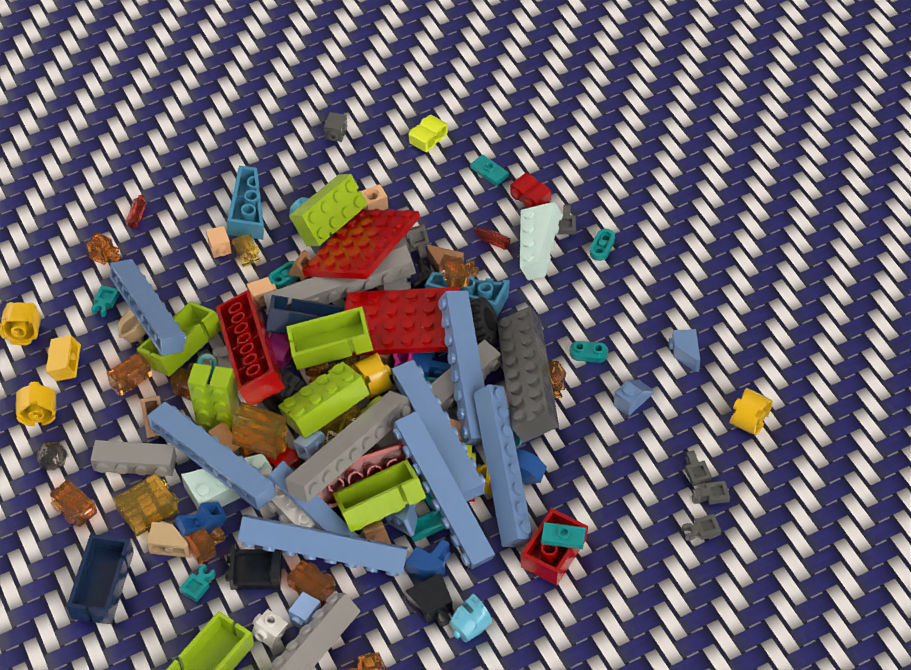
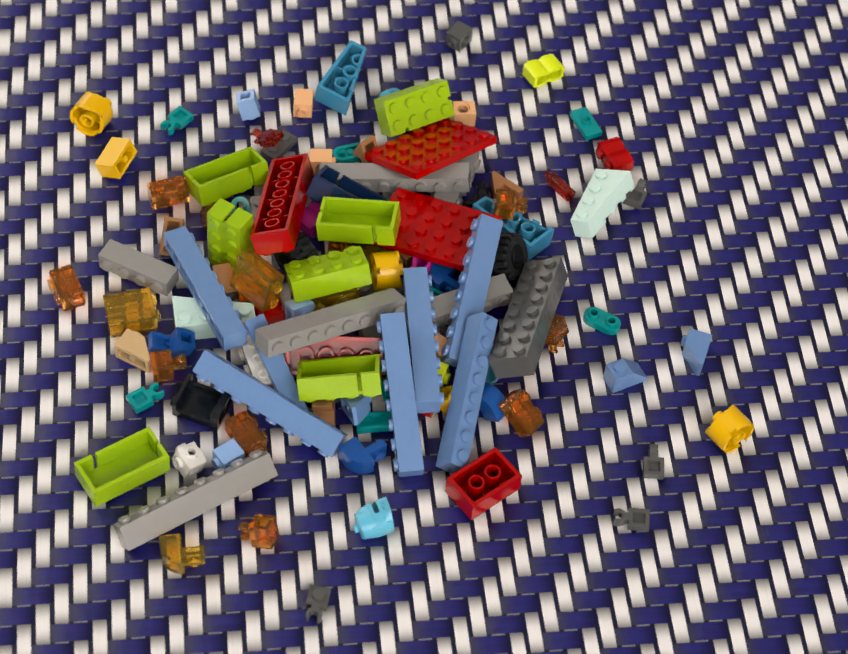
camera: 15 degrees right, 0 degrees up
yellow brick [16,382,56,426] -> none
clear smoke hair [36,441,69,471] -> none
dark blue piece [66,534,134,625] -> none
clear orange brick [86,232,121,265] -> none
medium blue brick [110,259,187,356] -> none
tan piece [118,310,146,343] -> none
clear red cylinder [125,195,146,229] -> none
clear yellow brick [231,234,261,267] -> none
black torso [405,573,453,627] -> none
dark grey plate [407,224,430,258] -> none
teal plate [541,522,586,550] -> none
teal plate [590,229,615,261] -> none
dark grey plate [691,481,730,504] -> none
none -> light blue brick [236,89,260,121]
none -> clear red plate [250,128,284,147]
none -> dark grey plate [260,129,297,161]
none -> clear orange brick [498,389,545,438]

